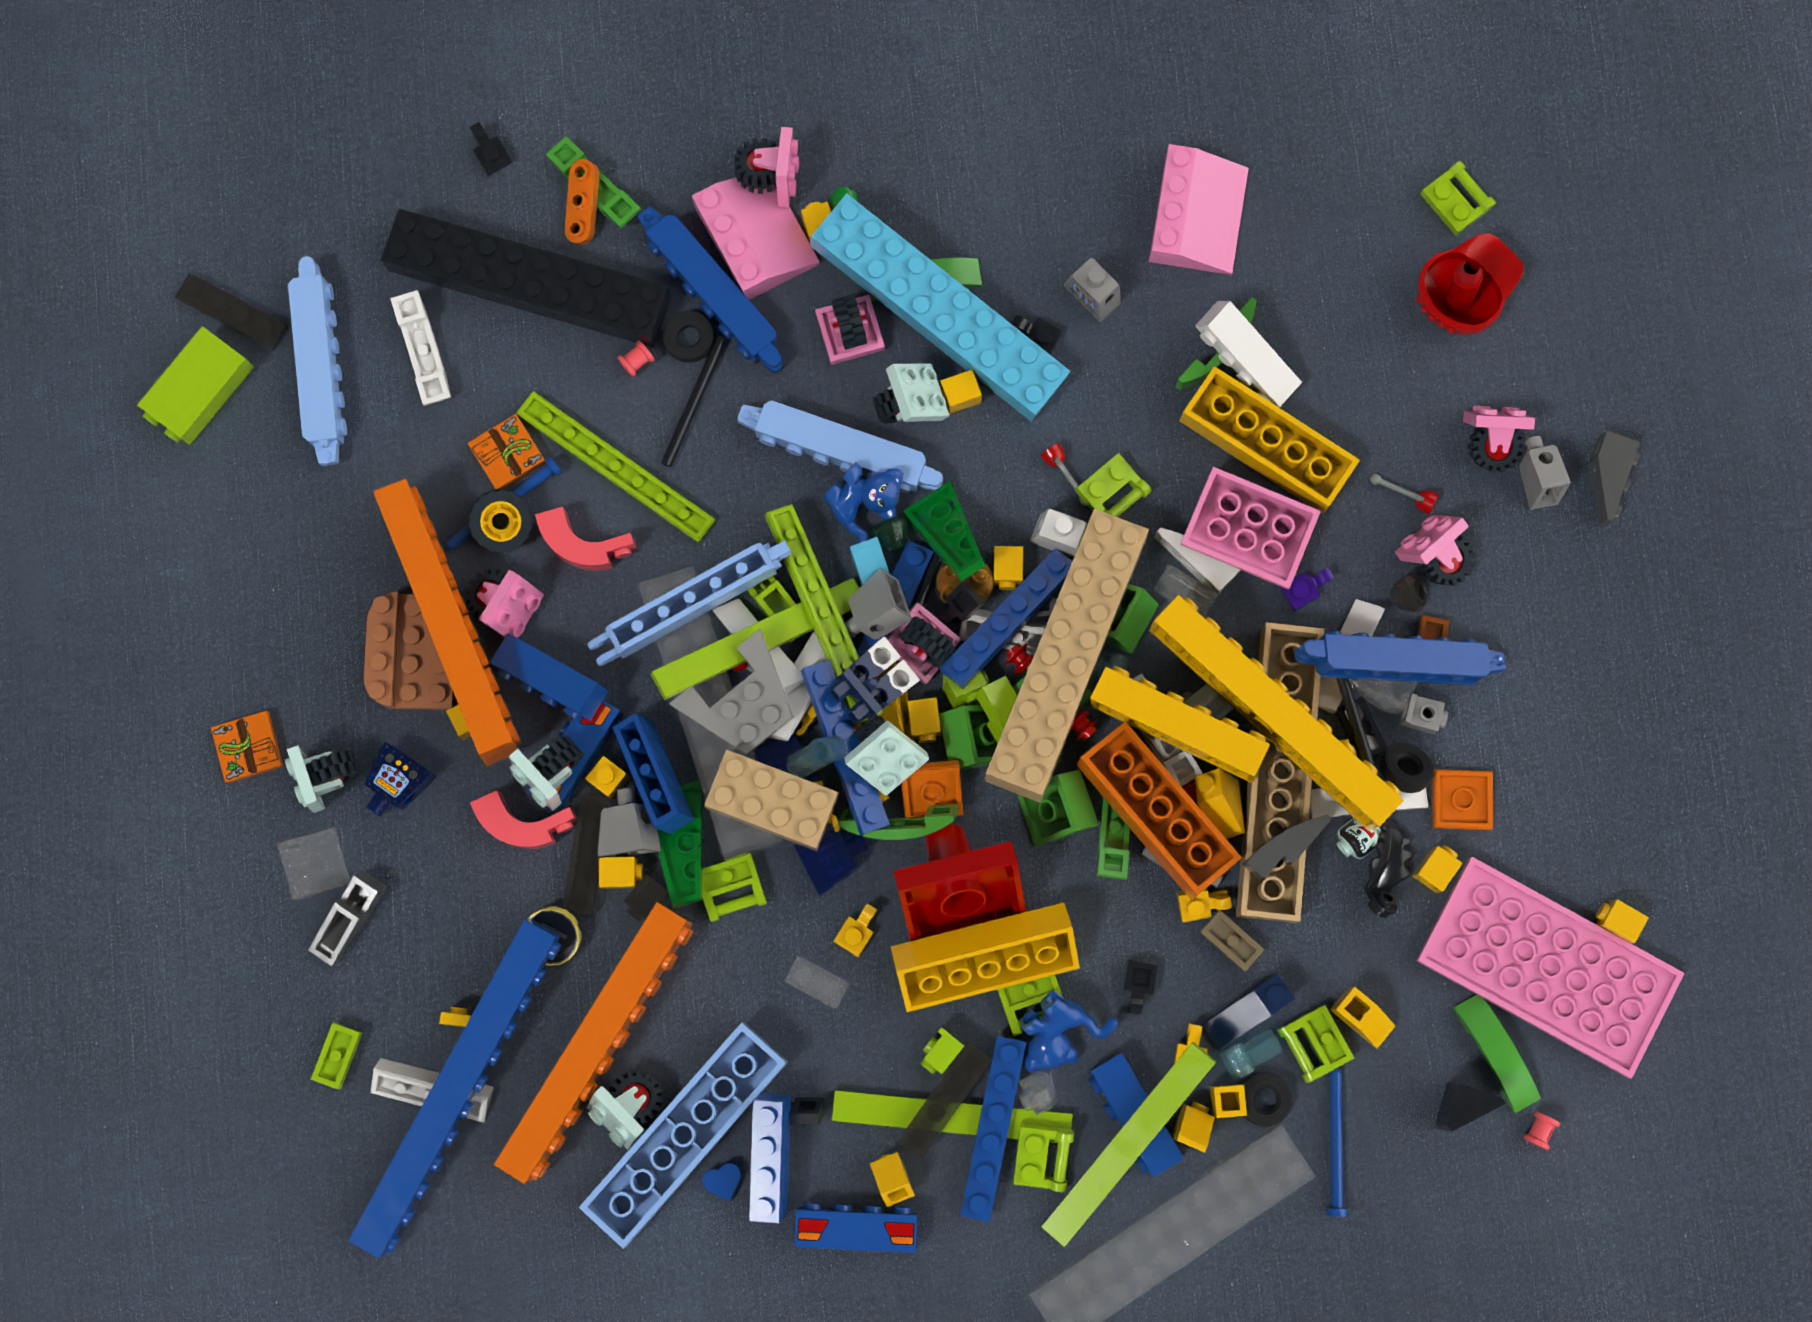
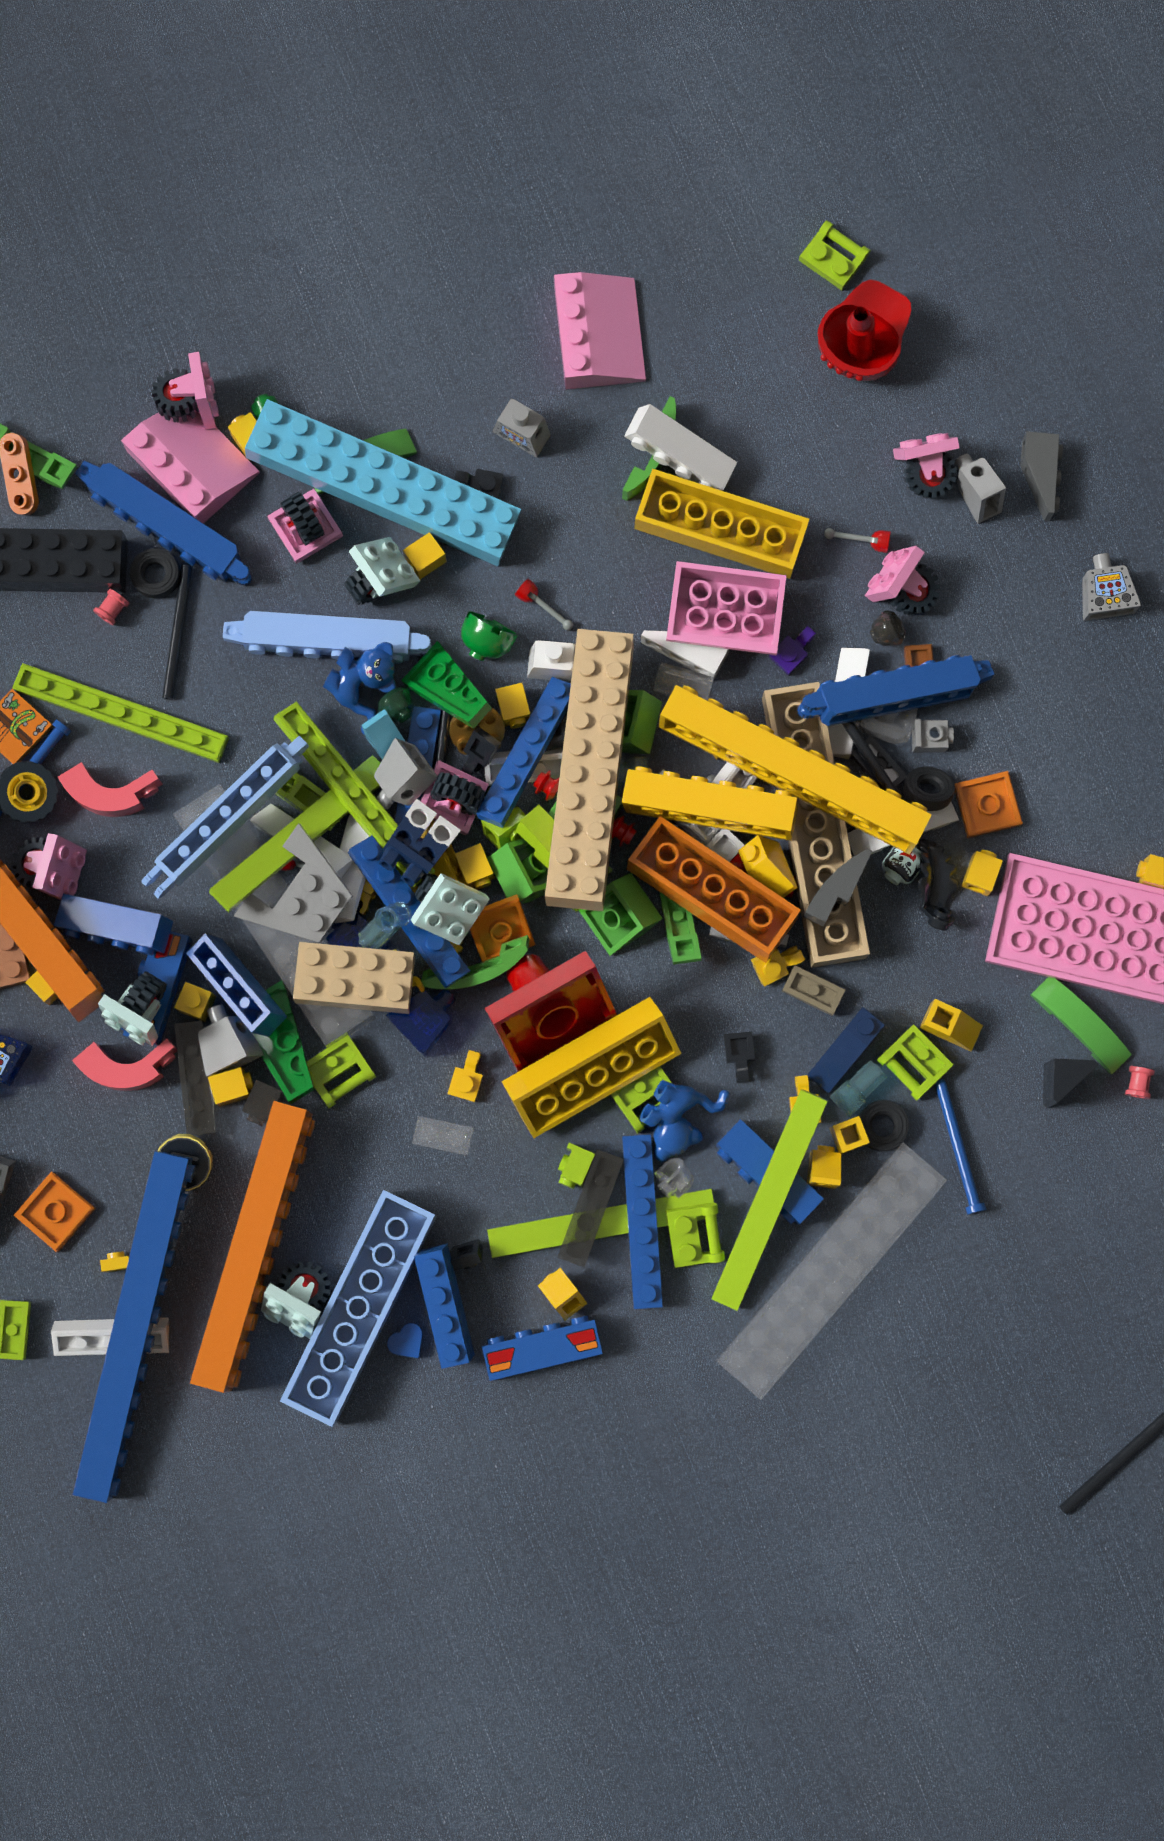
camera: 20 degrees left, 0 degrees up
lime plate [1075,453,1152,517] -> none
none -> orange tile [14,1171,96,1252]
none -> green cylinder [461,610,518,661]
none -> light grey torso [1082,553,1141,621]

